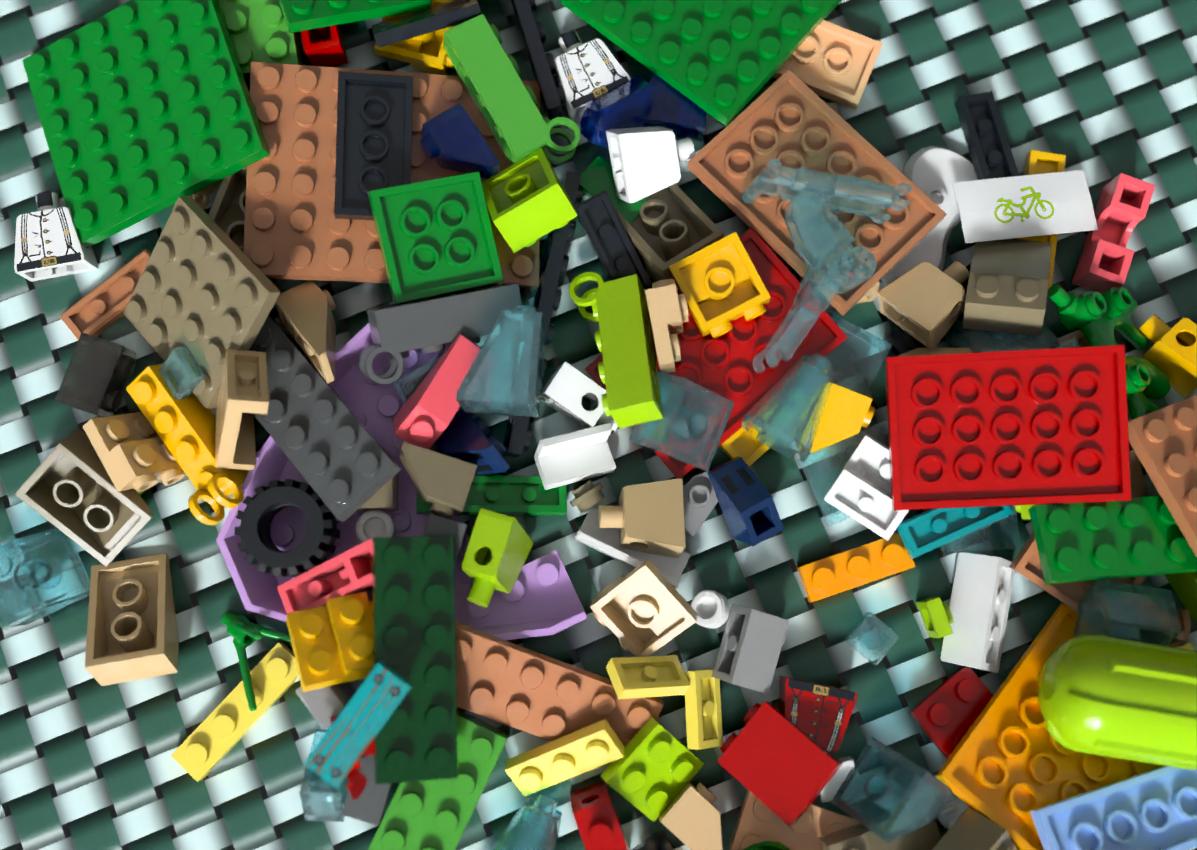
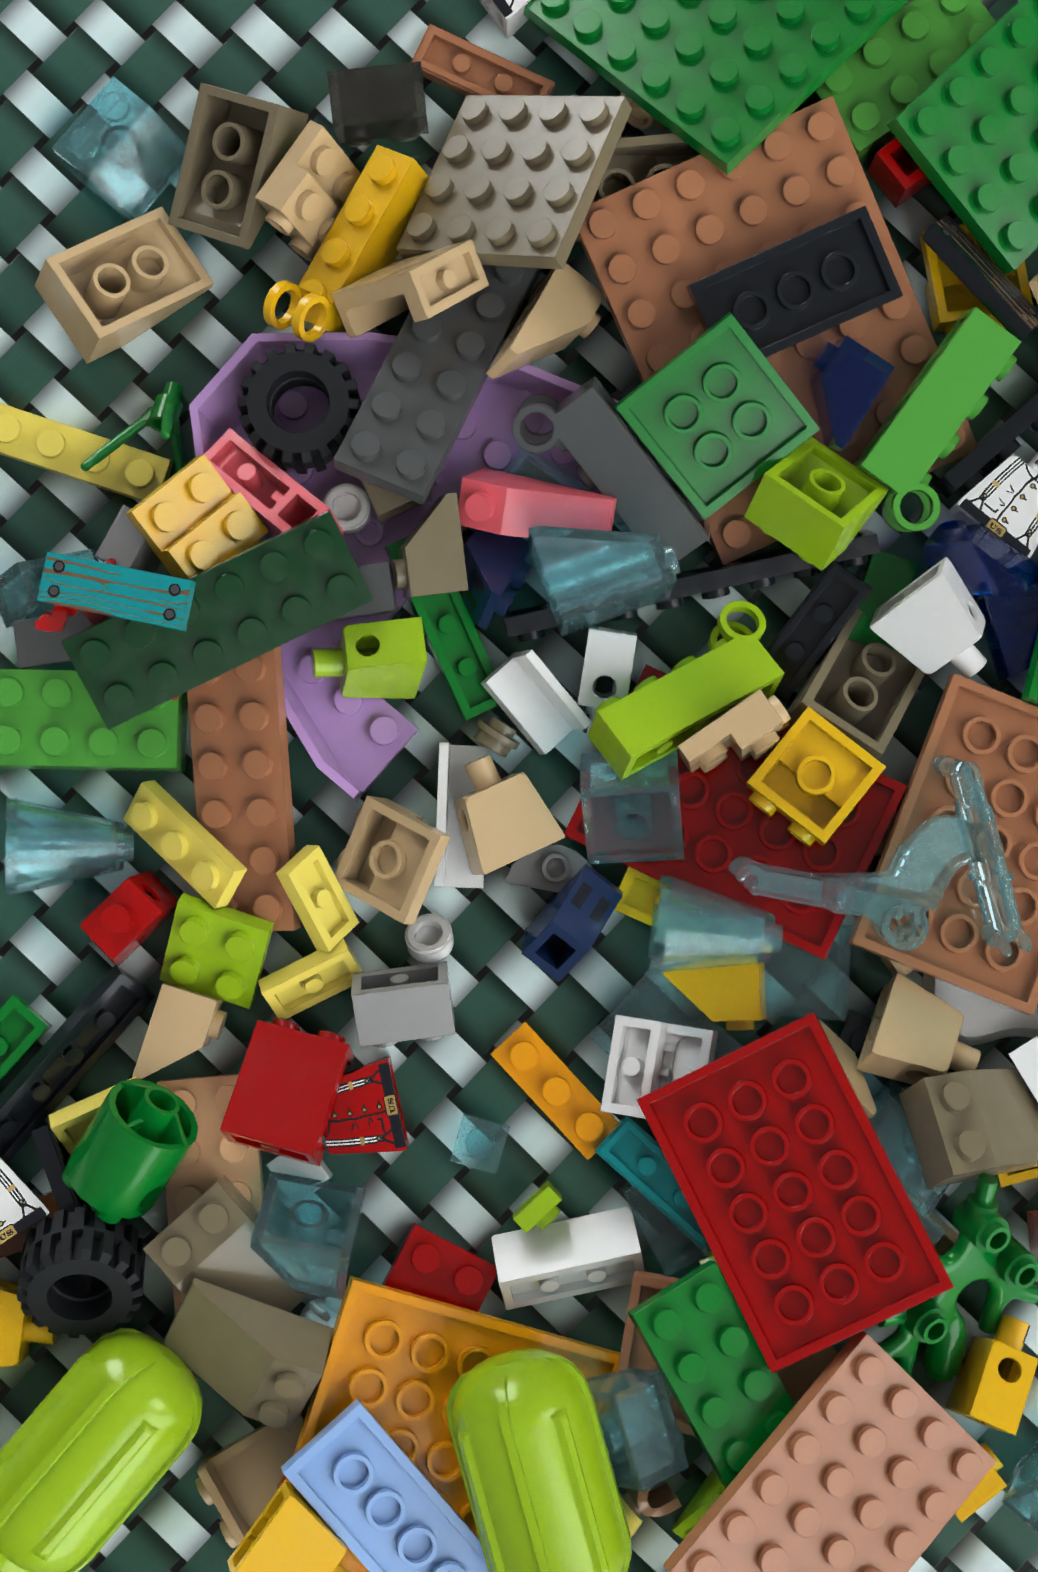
camera: 70 degrees right, 5 degrees up
clear light blue tile [159,346,205,400] -> none

